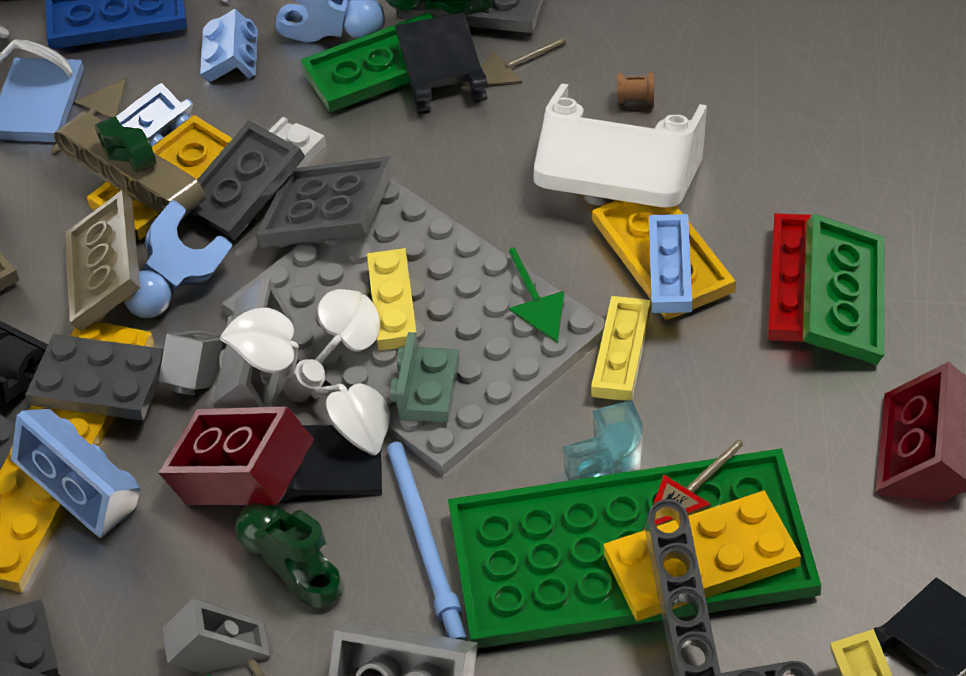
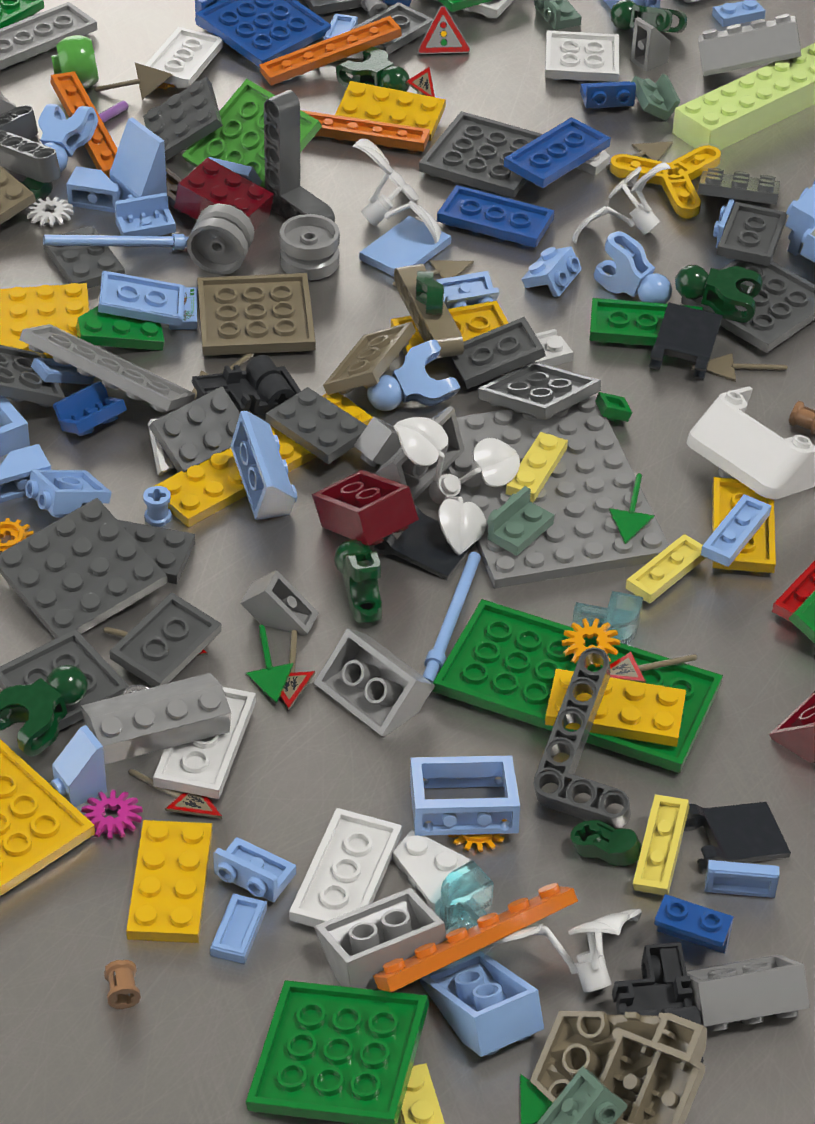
camera: 25 degrees right, 5 degrees down
none -> light orange gear [562,618,620,667]
none -> green plate [595,392,633,422]

